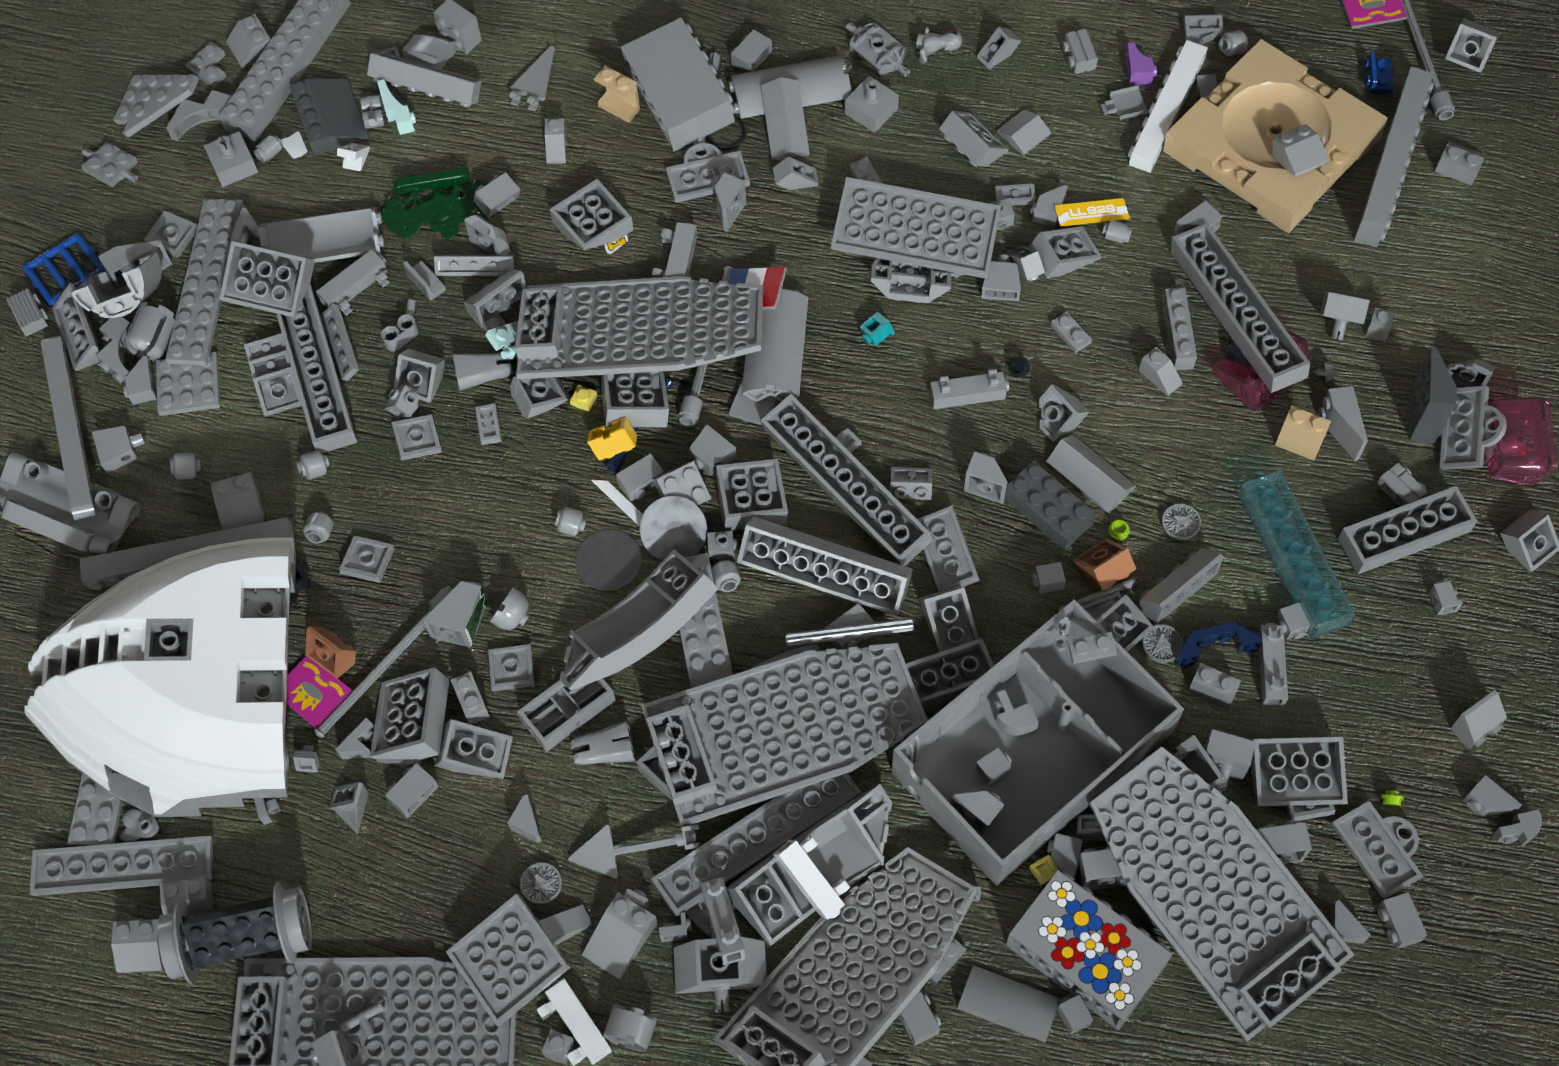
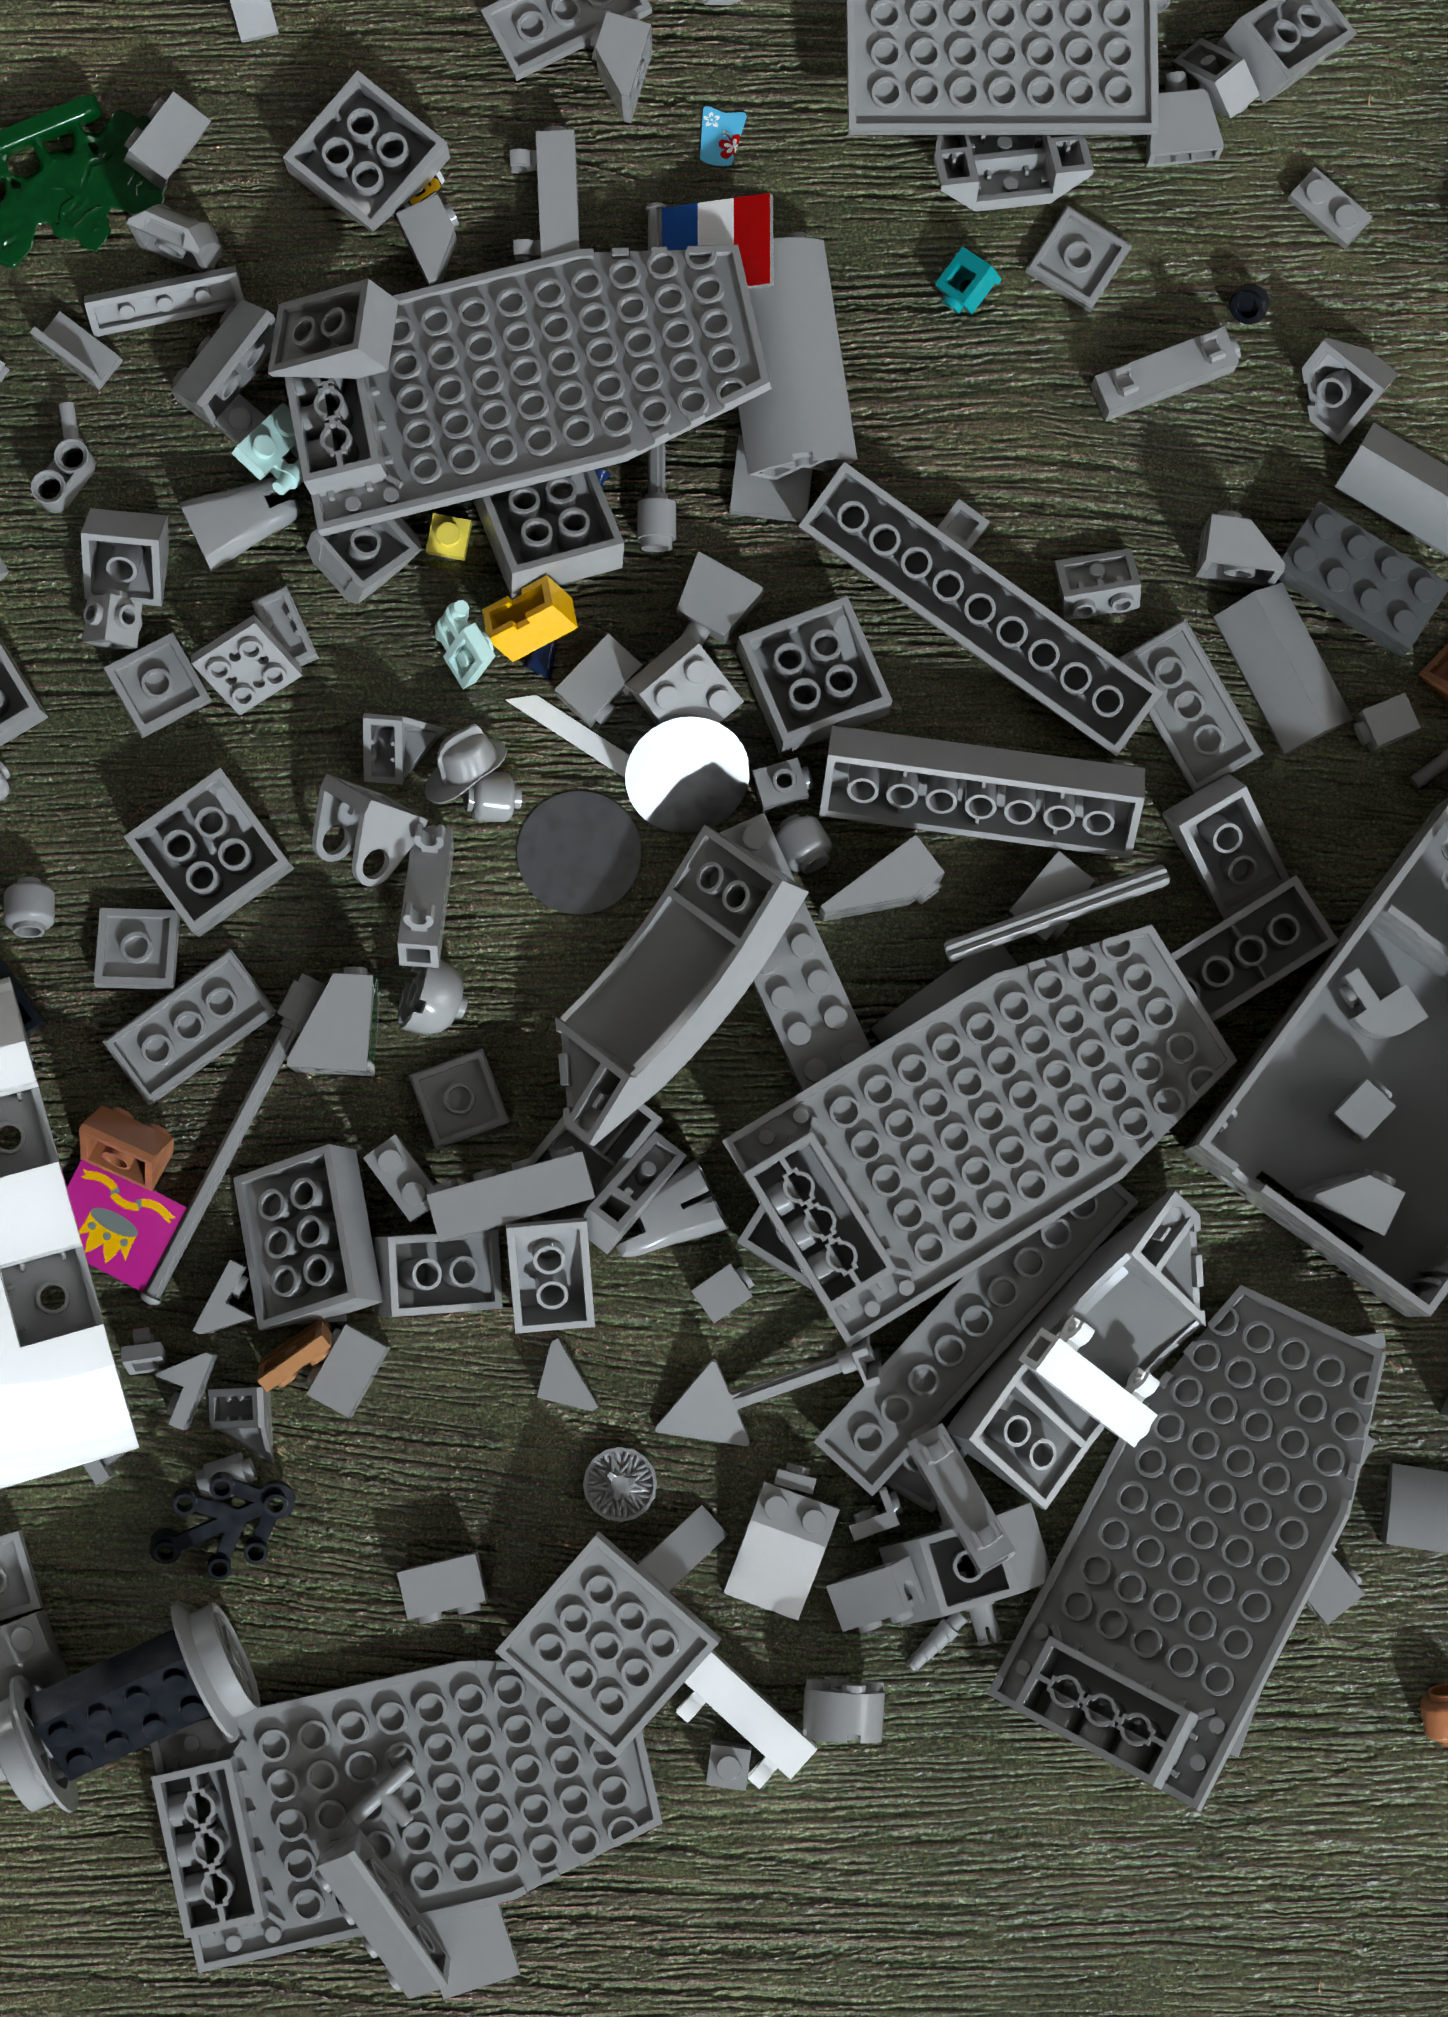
camera: 15 degrees left, 20 degrees up
none -> light grey plate [103,949,277,1106]
none -> light grey slope [124,768,295,937]
none -> black plant [149,1472,296,1580]
none -> light grey slope [154,1352,218,1430]
none -> light grey plate [191,615,302,716]
none -> light grey brick [195,1452,257,1501]
none -> medium nougat plate [257,1318,332,1392]
none -> light grey slope [268,278,399,379]
none -> light grey hose [312,773,428,887]
none -> light grey slope [363,713,446,785]
none -> light grey slope [396,194,459,287]
none -> light grey brick [397,823,454,968]
none -> light grey brick [397,1551,489,1625]
none -> light grey piece [424,724,507,803]
none -> light grey brick [426,1146,596,1243]
none -> light aqua plate [435,600,496,689]
none -> light grey slope [506,1217,595,1334]
none -> light grey slope [582,1131,686,1254]
none -> light grey brick [691,1264,754,1323]
none -> medium azure sticker [700,106,747,166]
none -> light grey slope [818,835,945,921]
none -> light grey brick [826,1556,927,1634]
none -> light grey animal [906,1612,968,1671]
none -> light grey tile [1025,205,1132,312]
none -> light grey slope [1213,583,1354,755]

